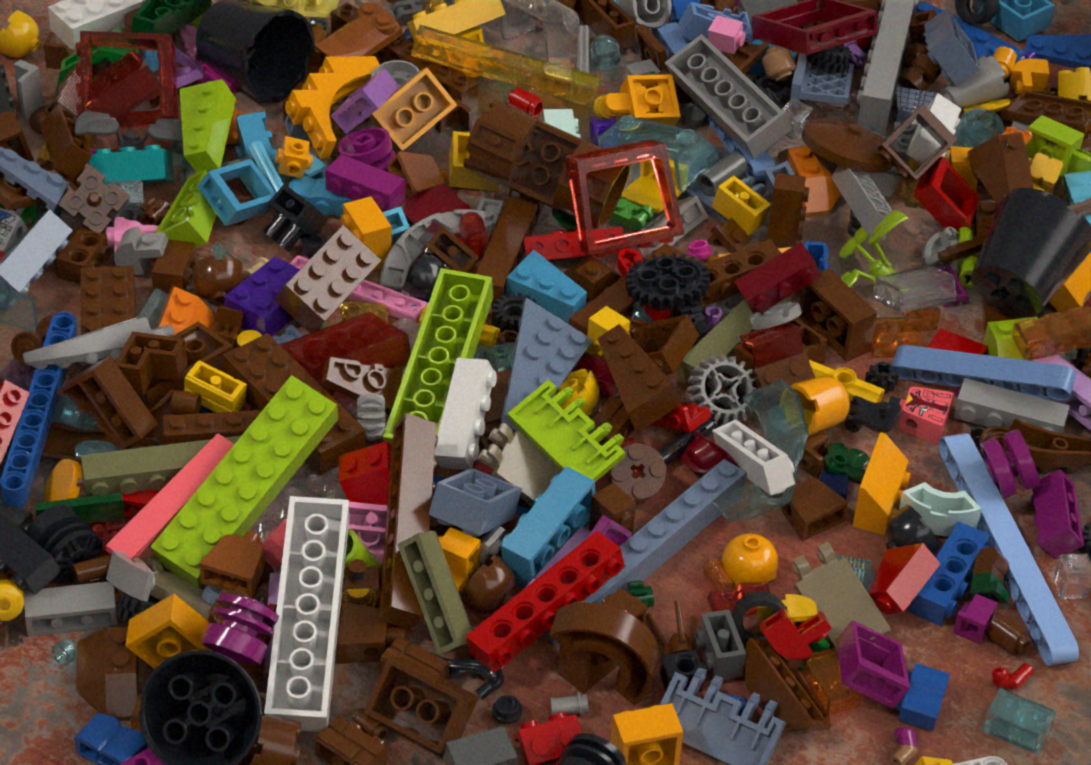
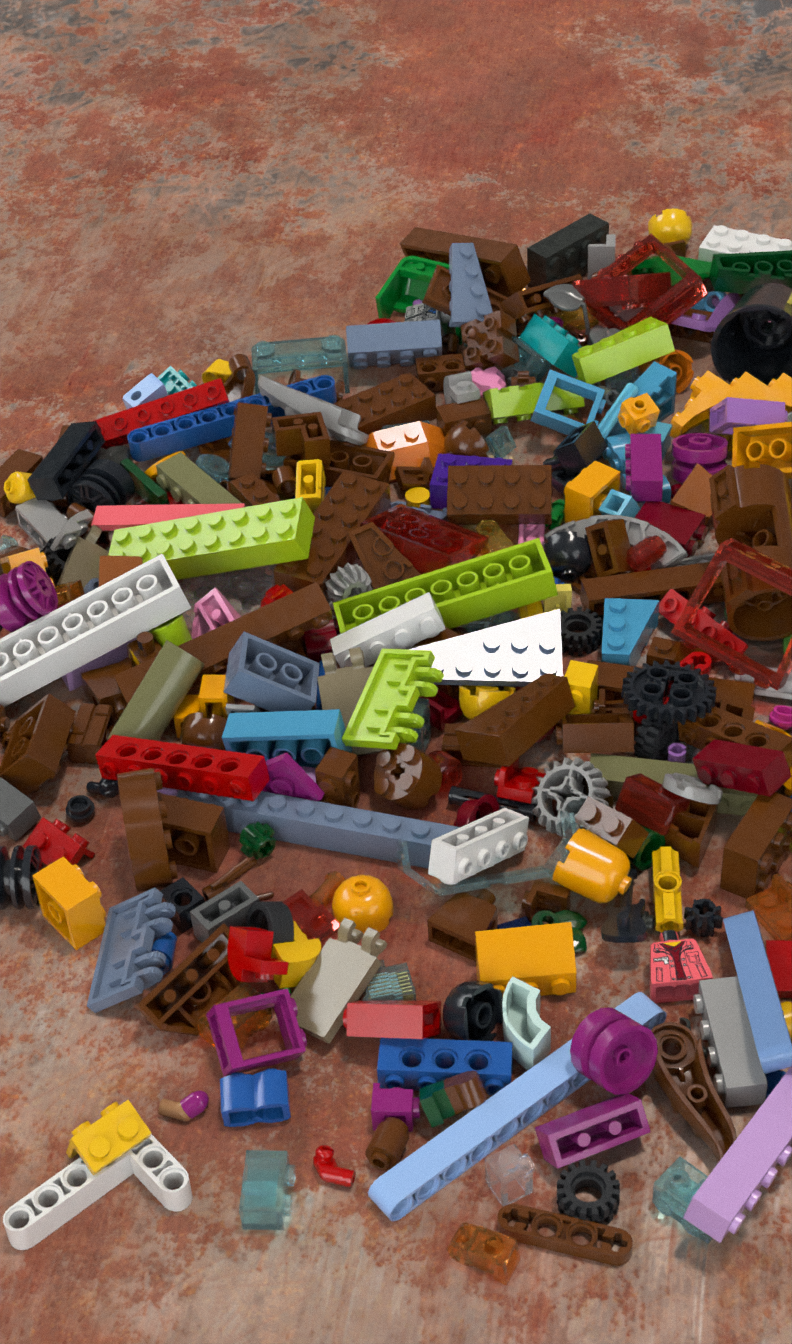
camera: 70 degrees right, 0 degrees up
light grey pin [550,692,589,716] -> none

